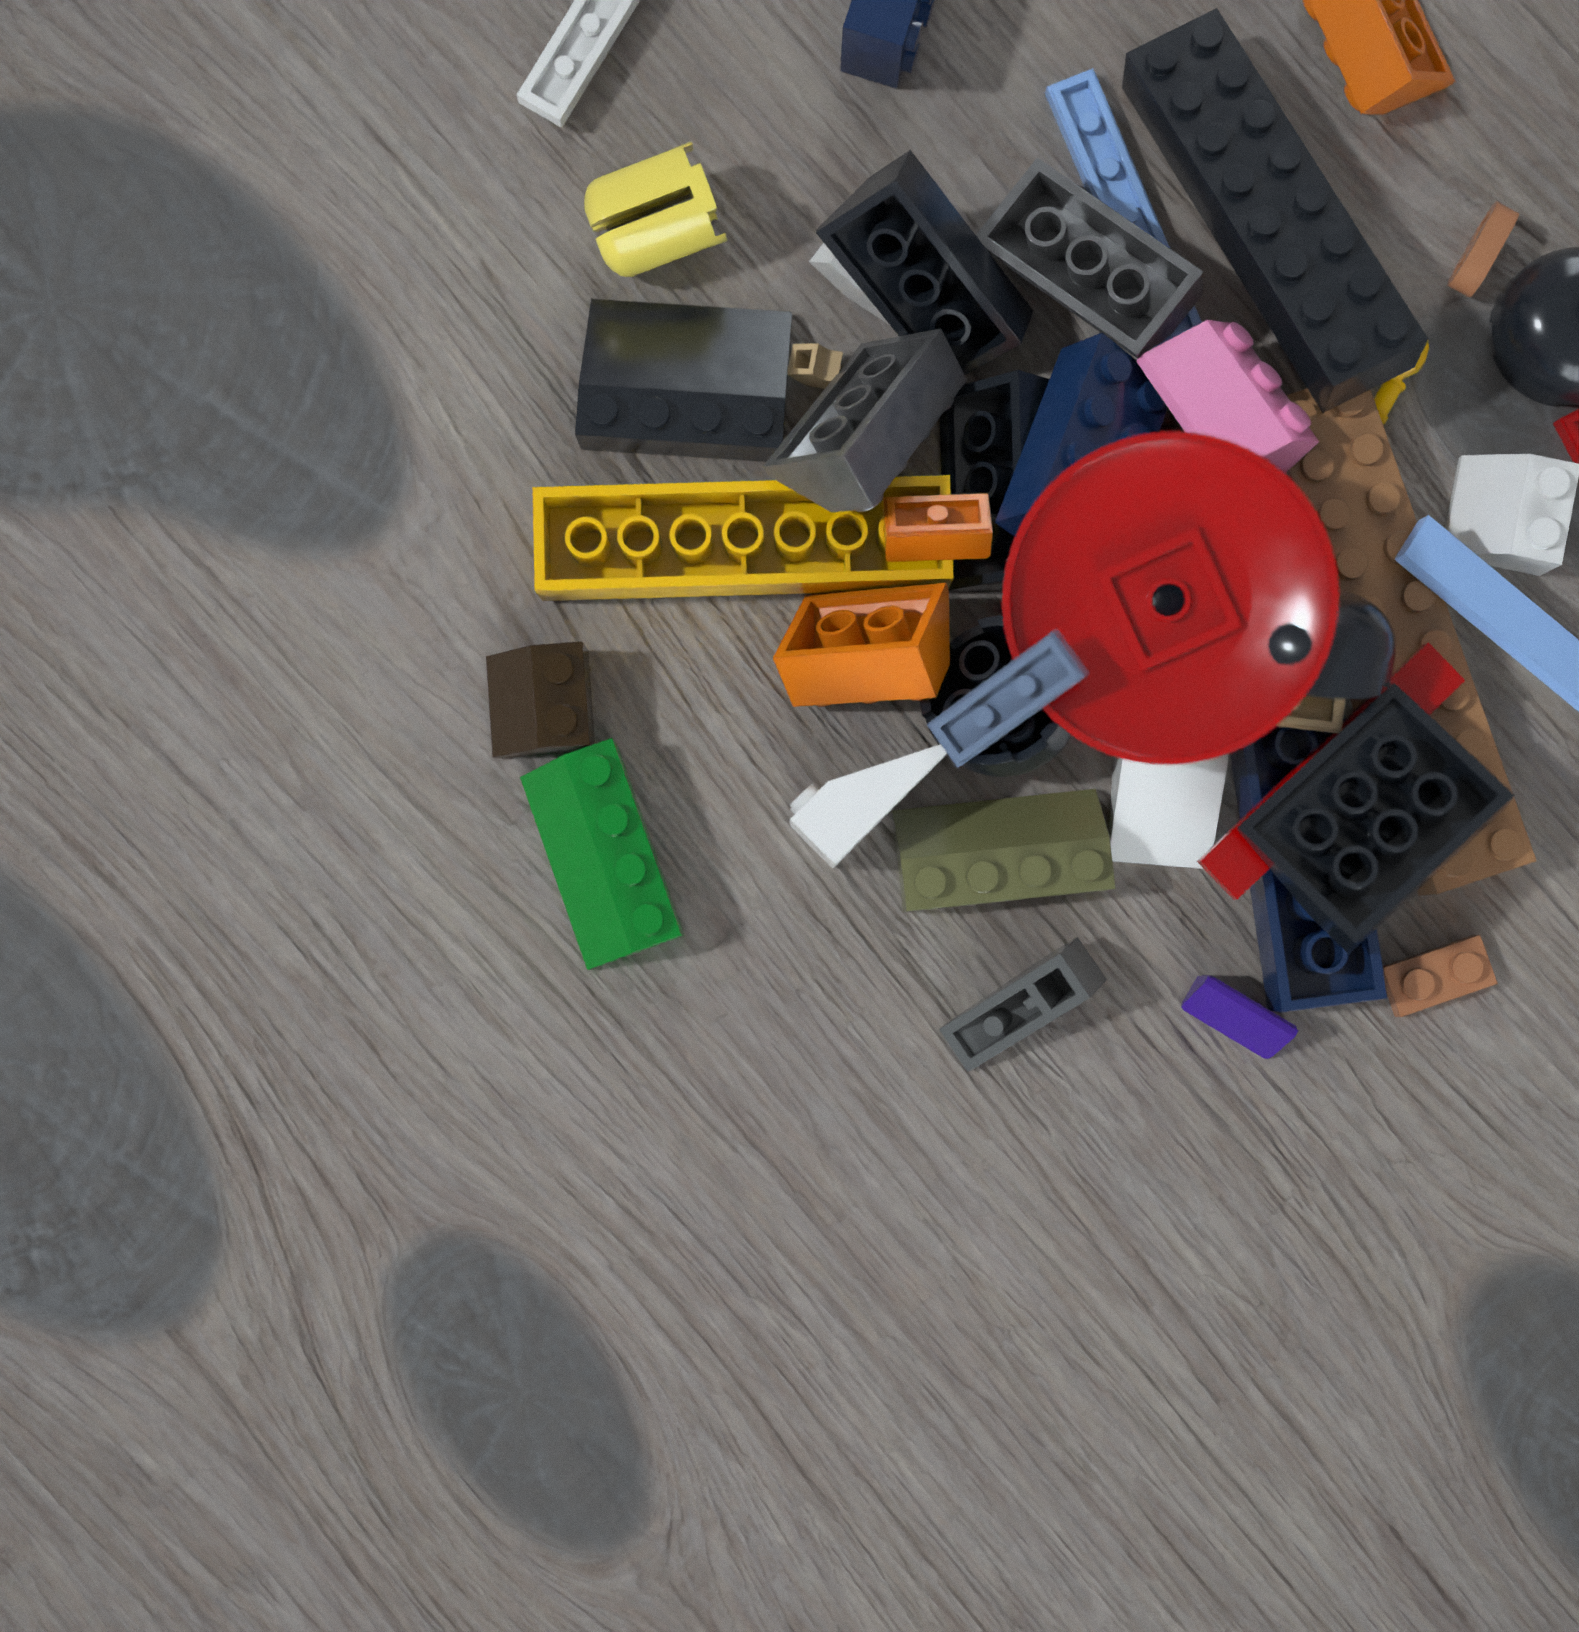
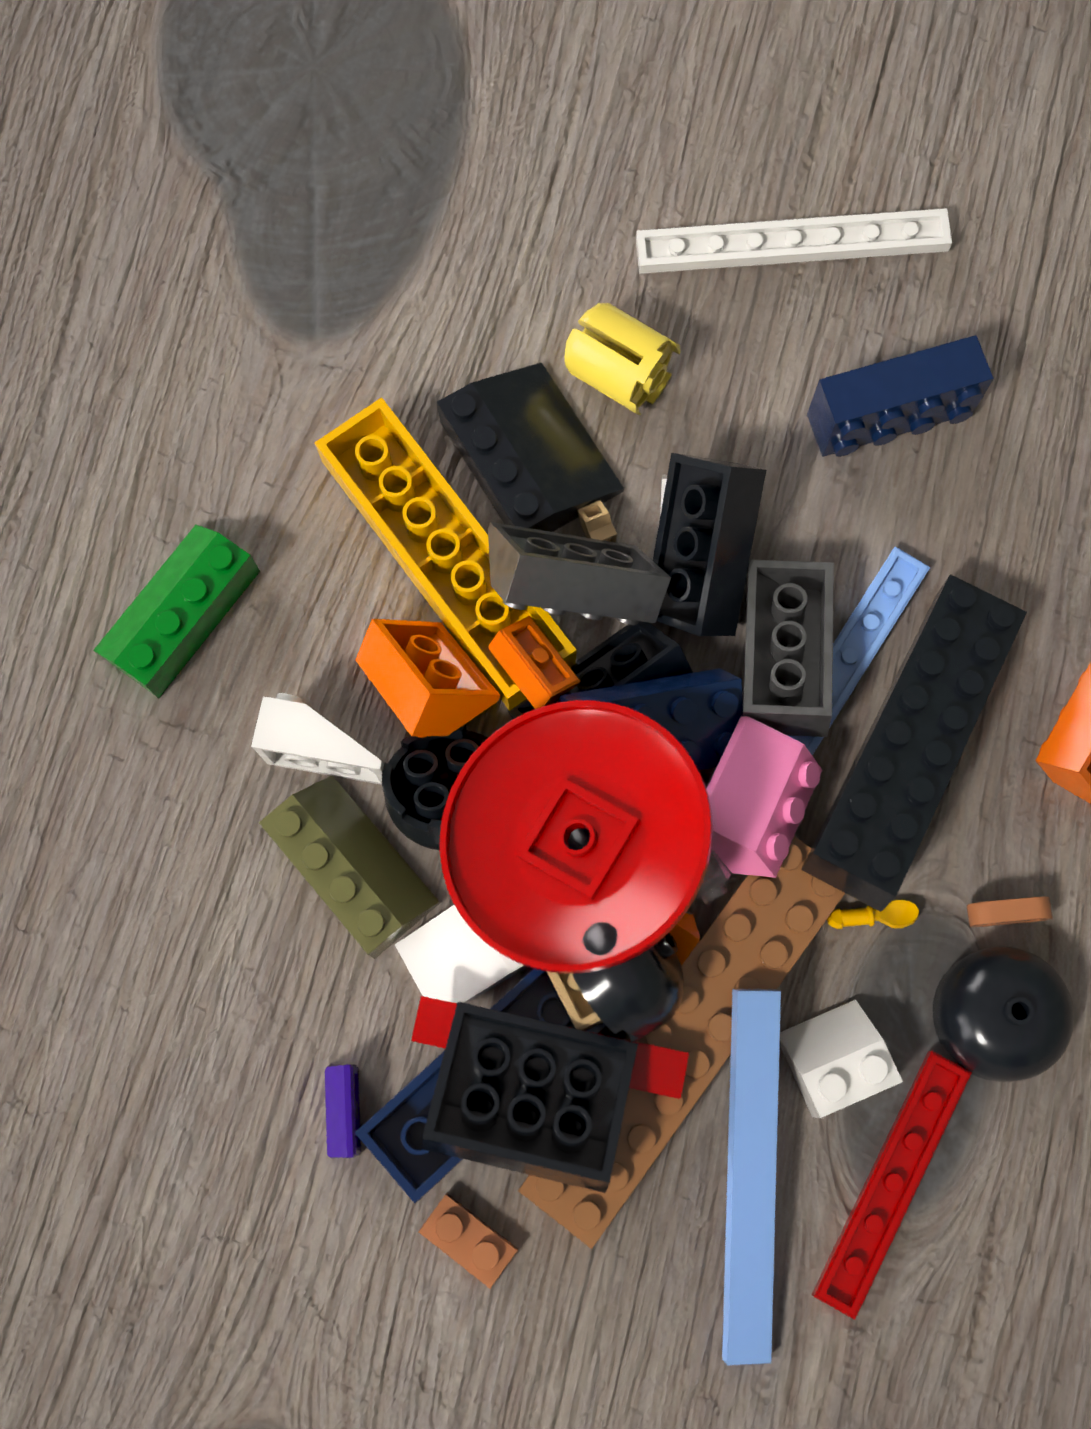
camera: 60 degrees right, 10 degrees down
dark brown slope [486,641,595,758] -> none
sand blue tile [927,629,1089,768] -> none
dark grey slope [939,937,1107,1072] -> none

